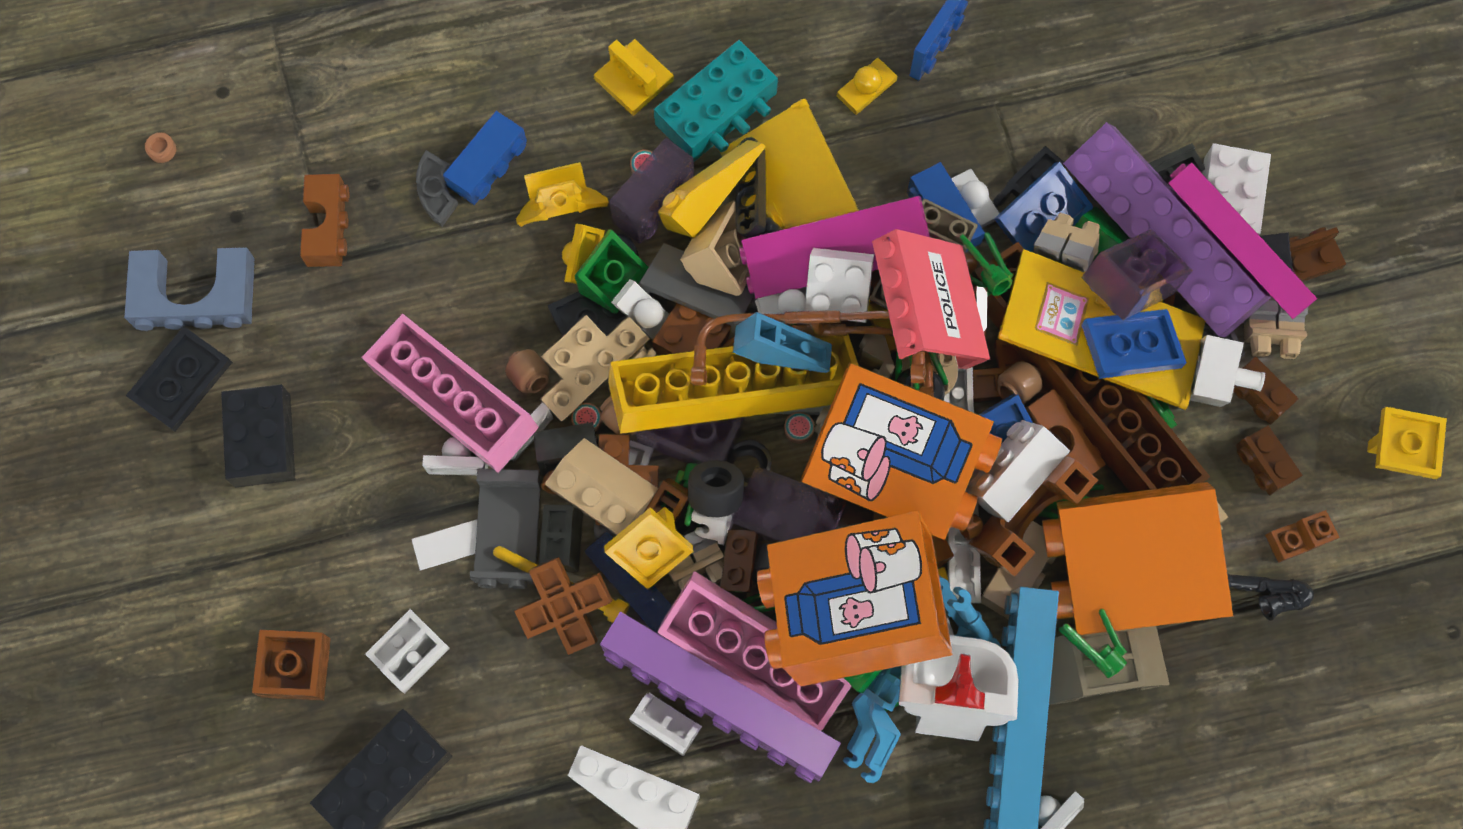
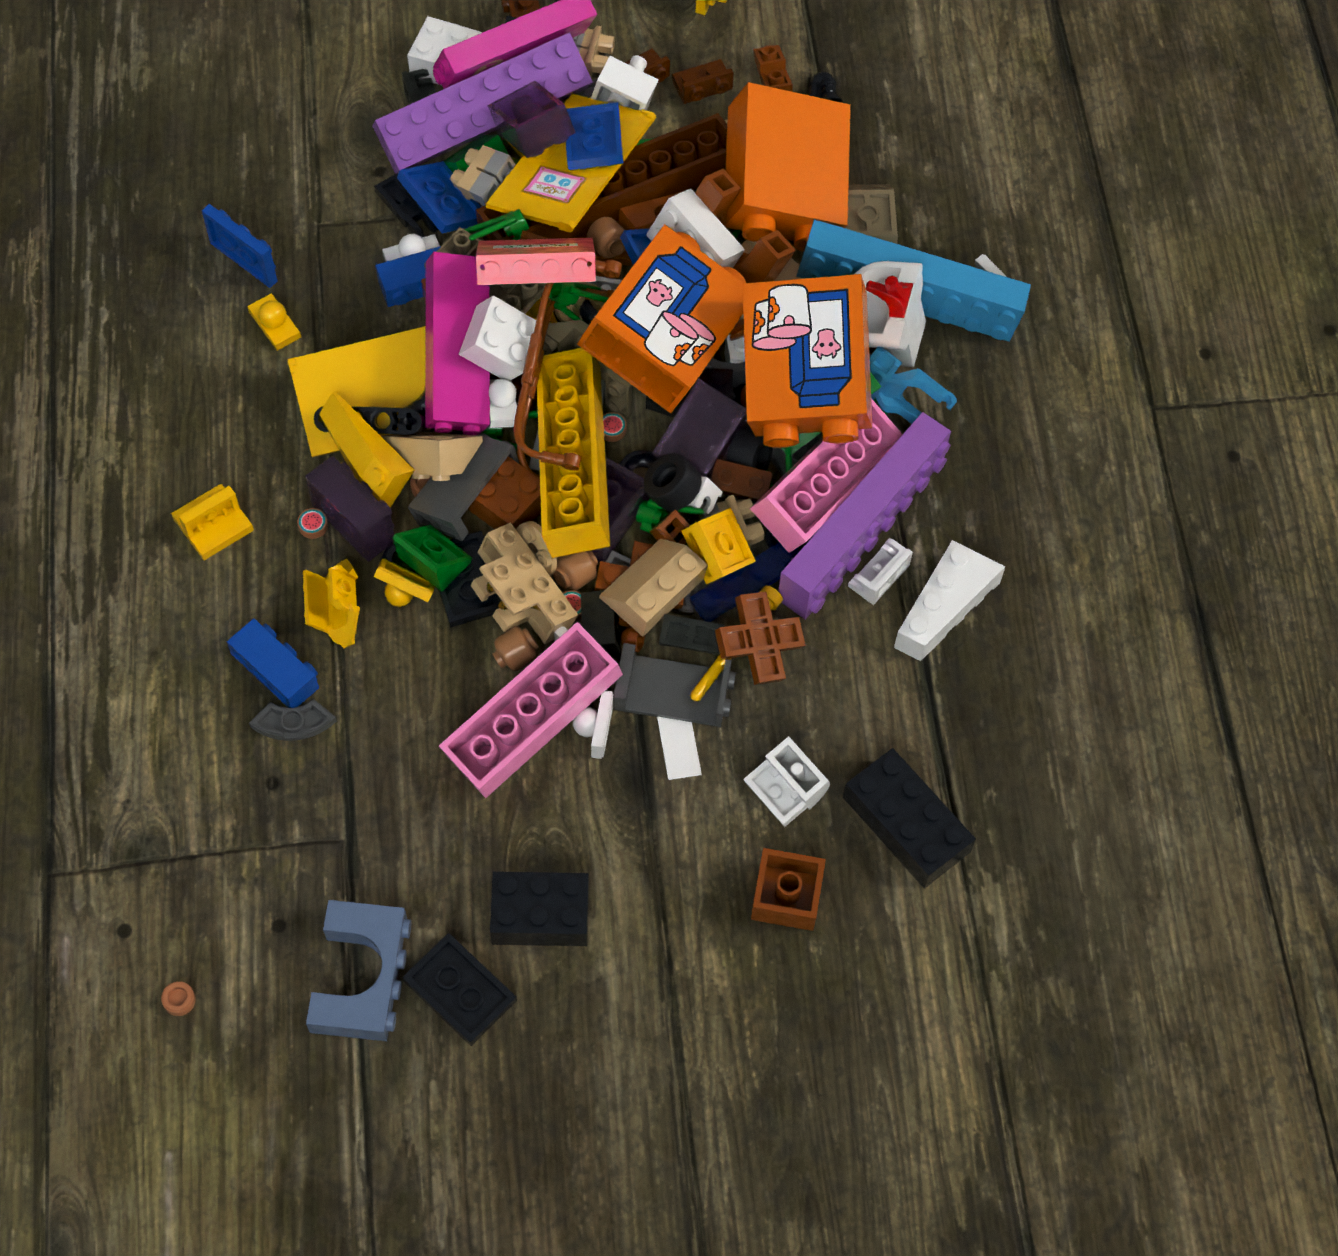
camera: 85 degrees left, 10 degrees down
dark orange arch [300,174,350,267] -> none
white tile [611,279,670,339] -> none
teal piece [654,40,778,163] -> none
dark azure slope [733,312,832,373] -> none
green plant [1059,609,1127,678] -> none

